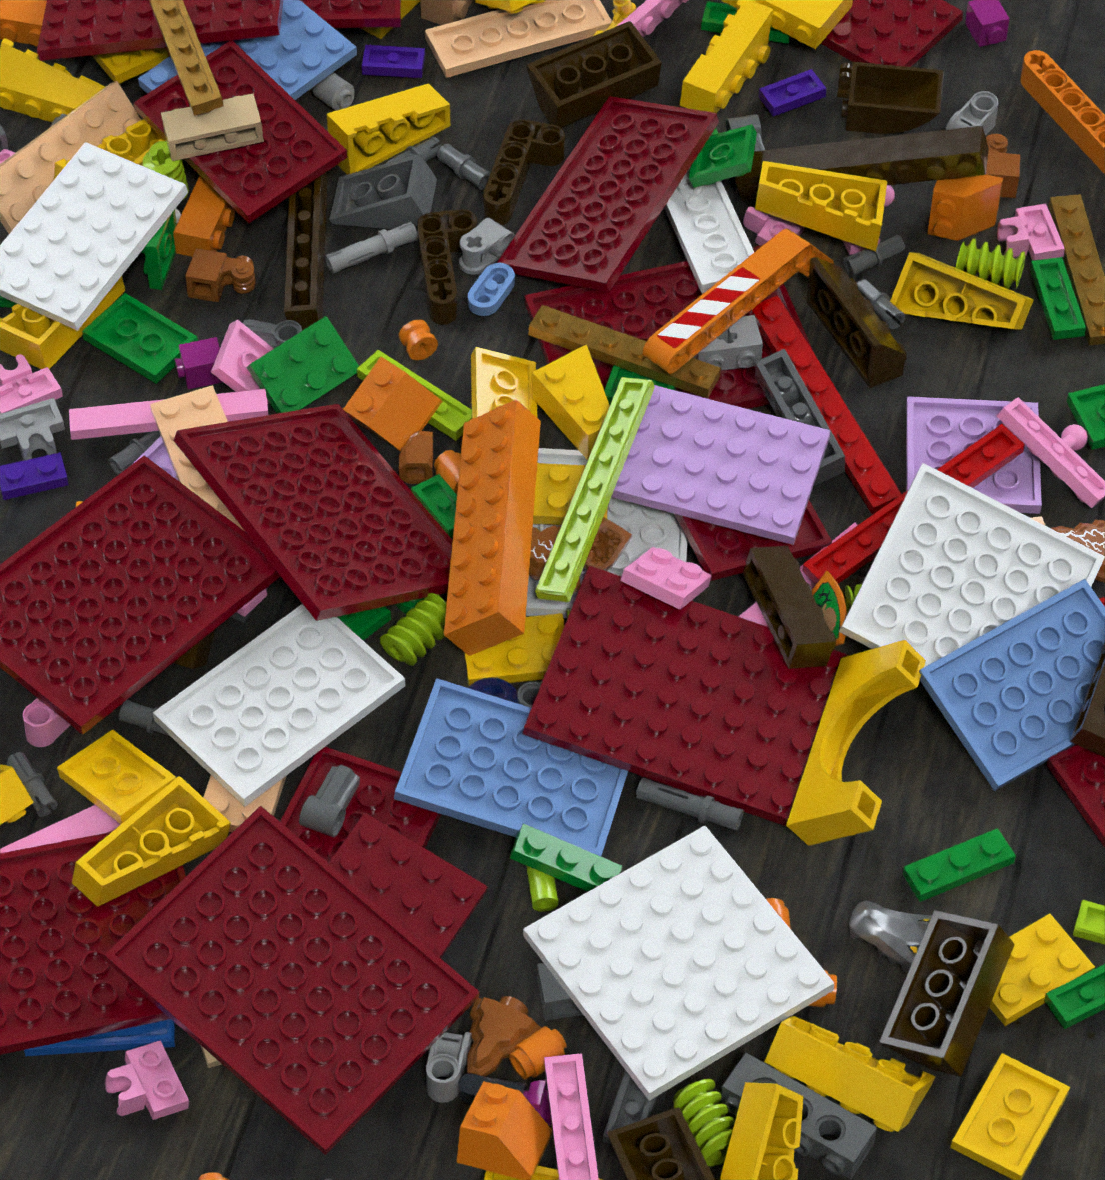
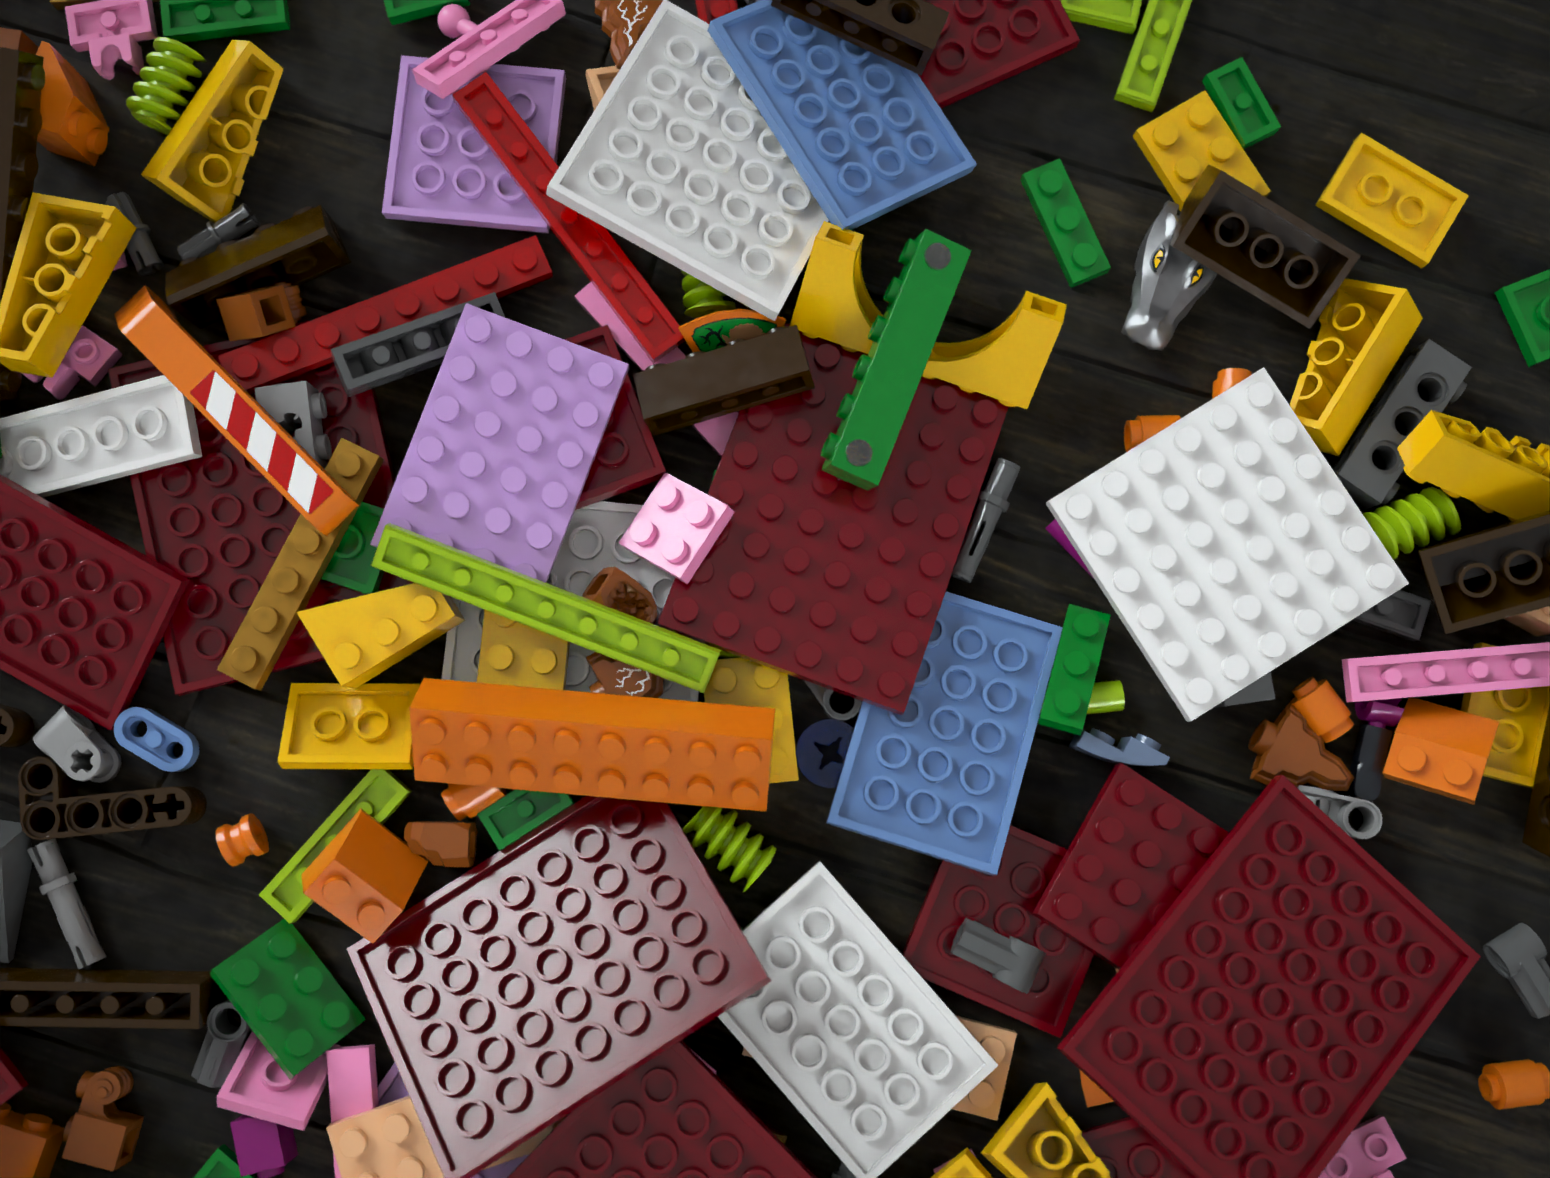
camera: 90 degrees left, 30 degrees up
none -> dark orange brick [216,282,307,341]
none -> green piece [820,229,972,491]
none -> sand blue slope [1069,728,1170,766]

